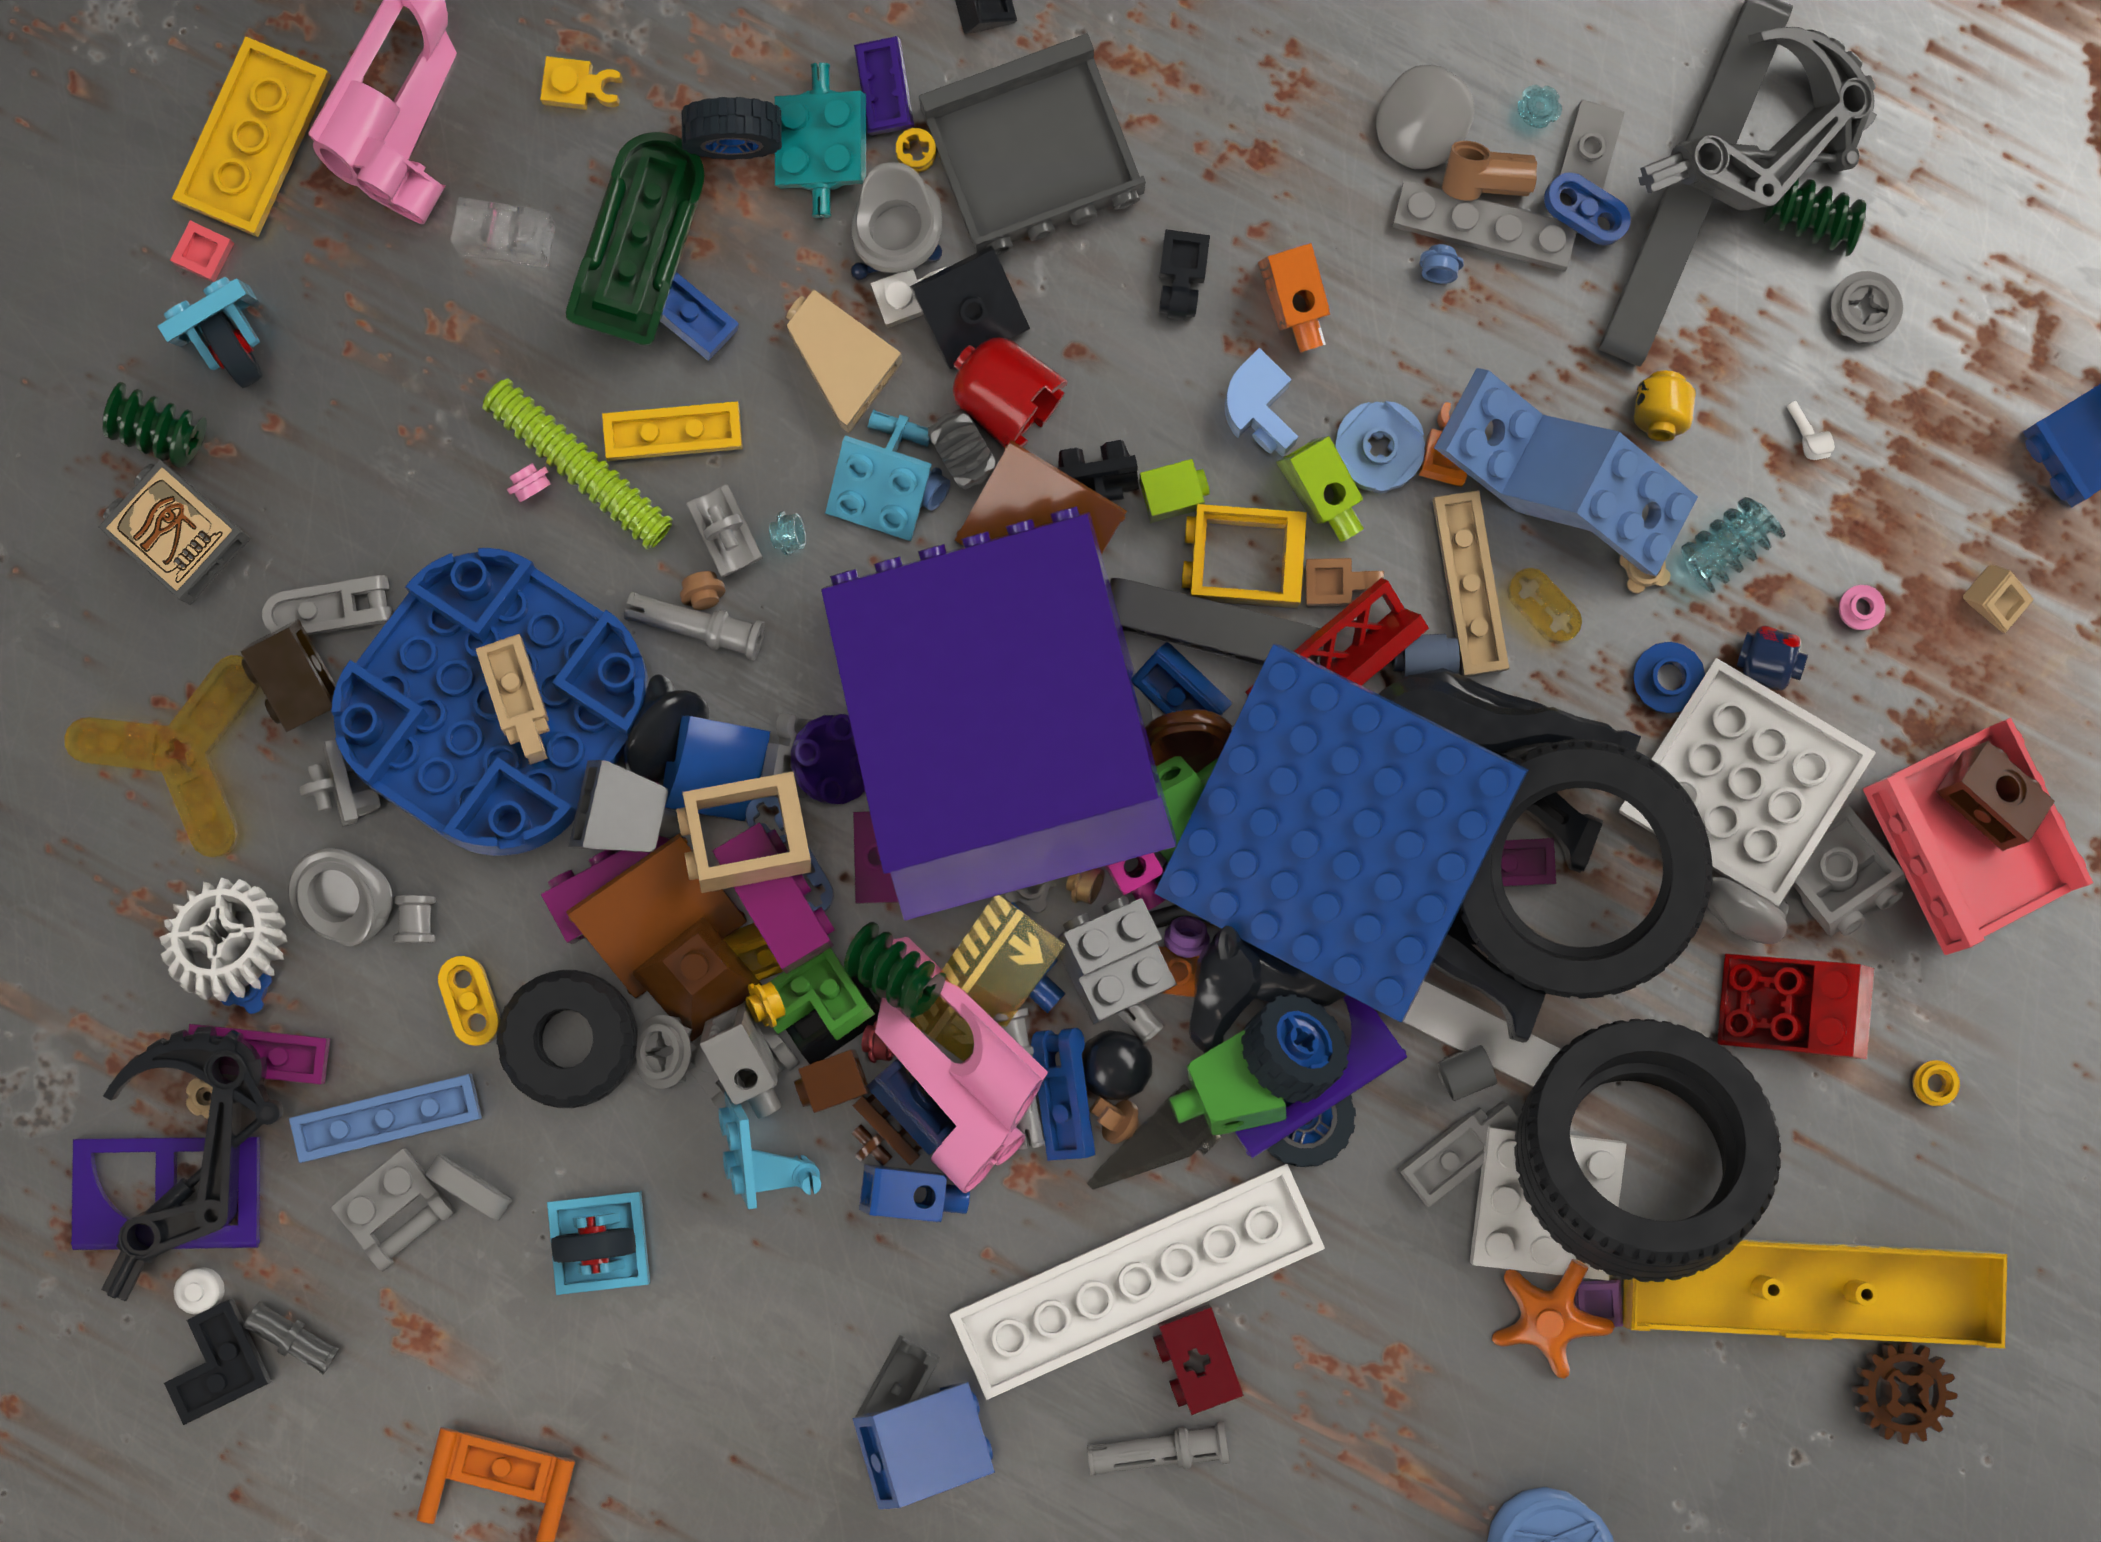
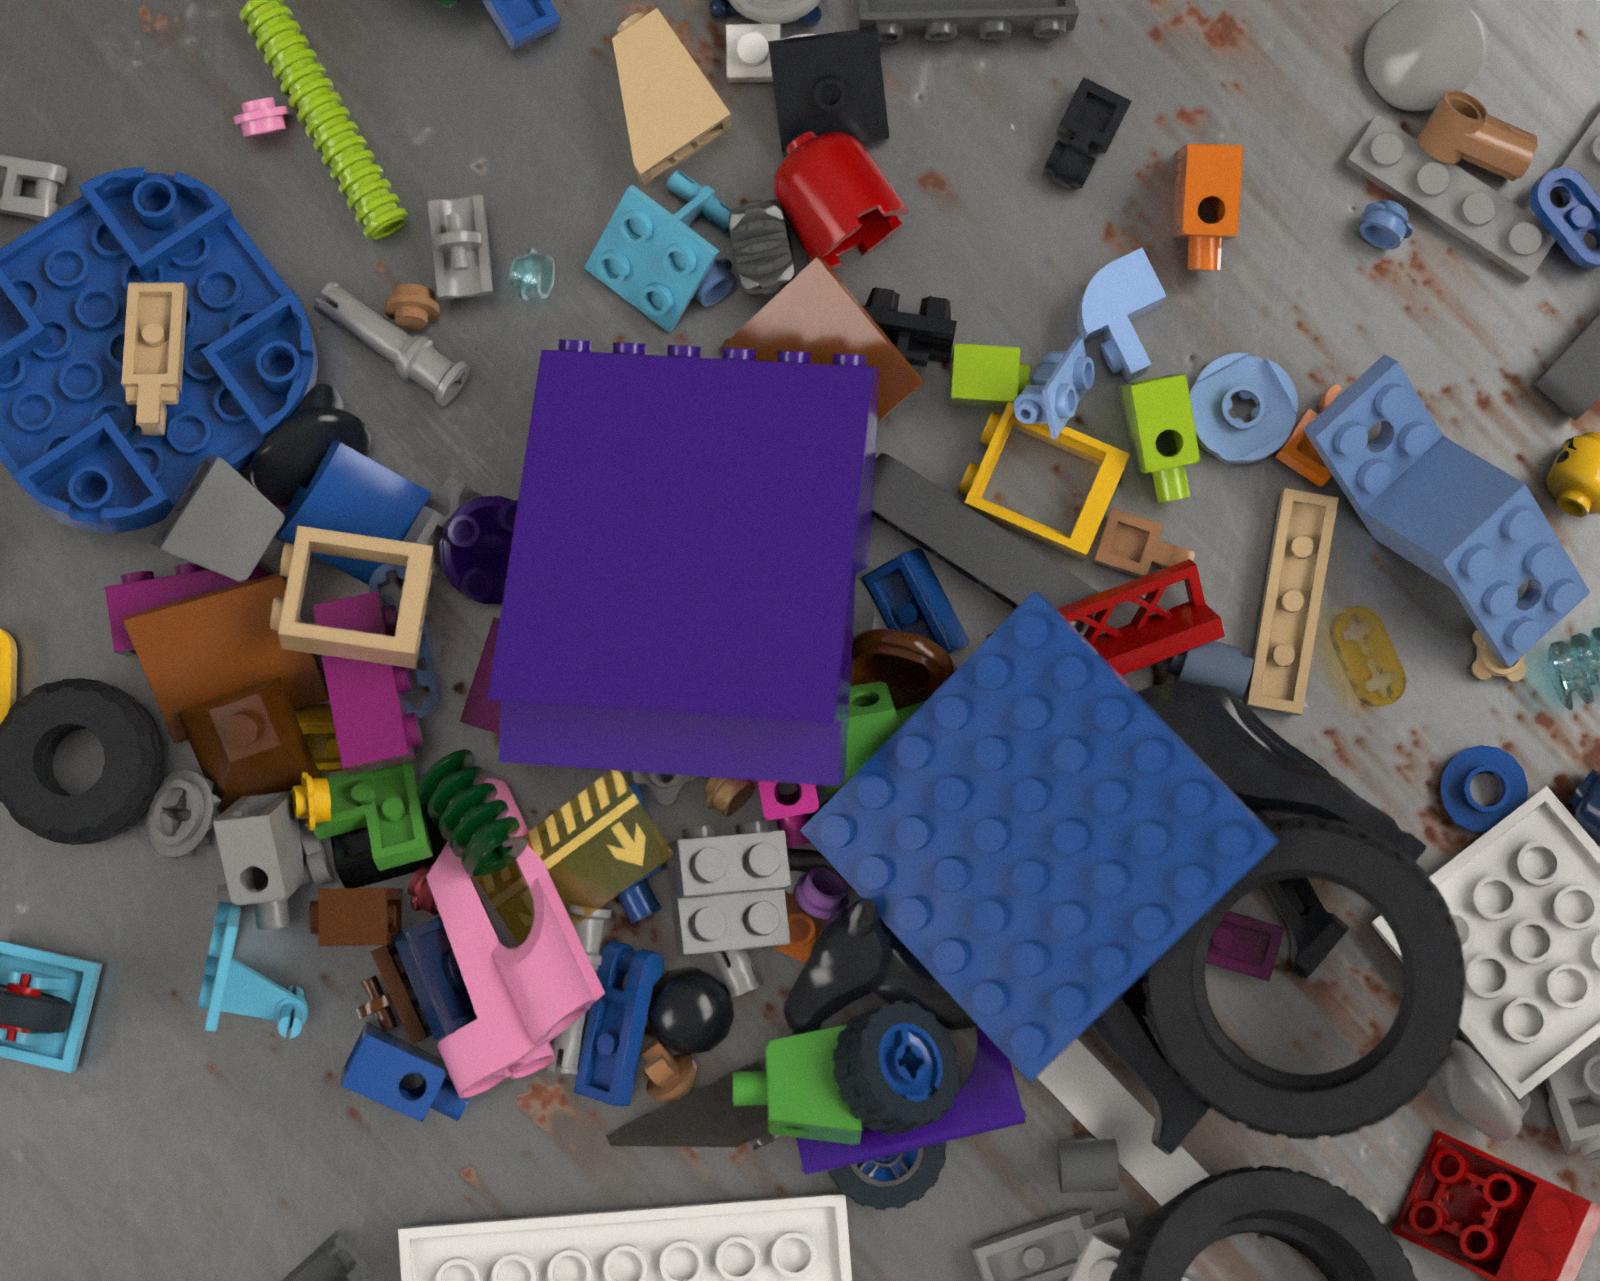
camera: 30 degrees right, 0 degrees up
yellow plate [602,401,743,461] -> none
clear light blue plate [1518,85,1562,128] -> none
none -> light blue hinge [1013,336,1095,439]

